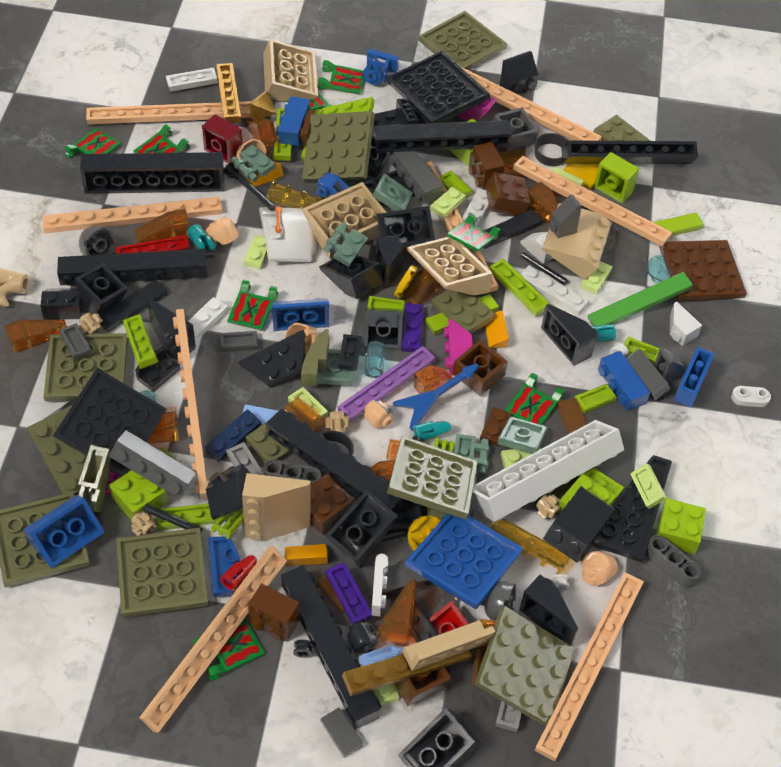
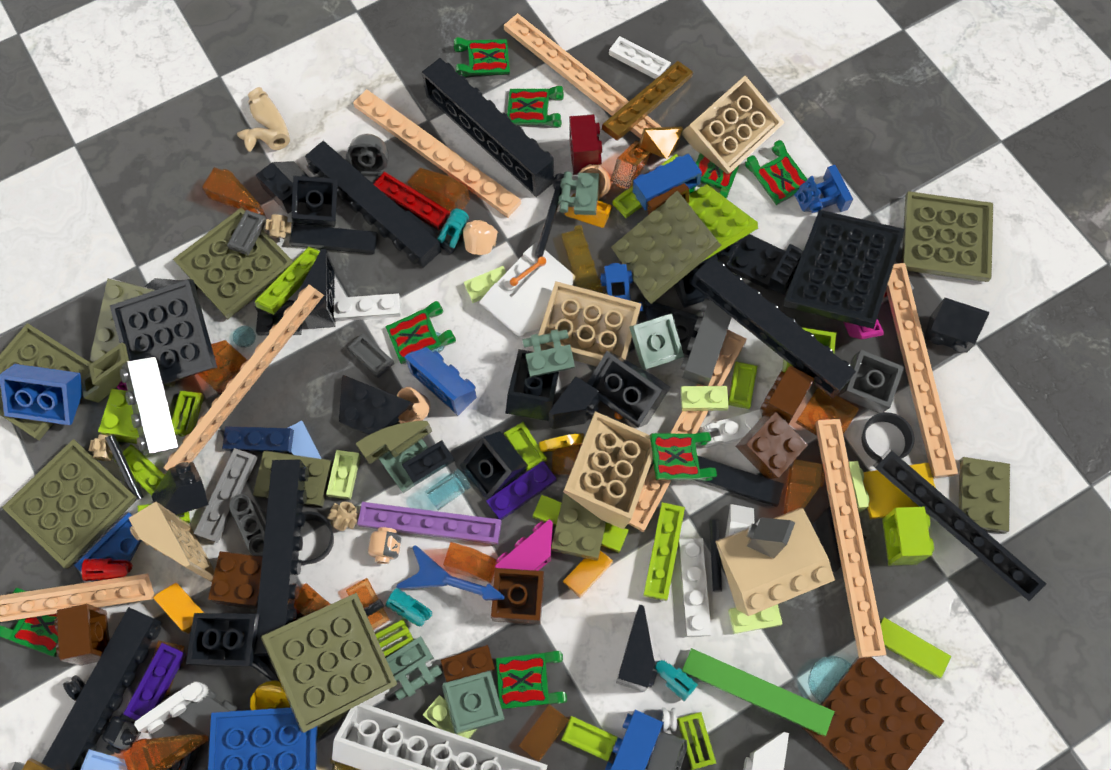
camera: 55 degrees right, 15 degrees up
clear orange tile [284,397,326,432] -> none

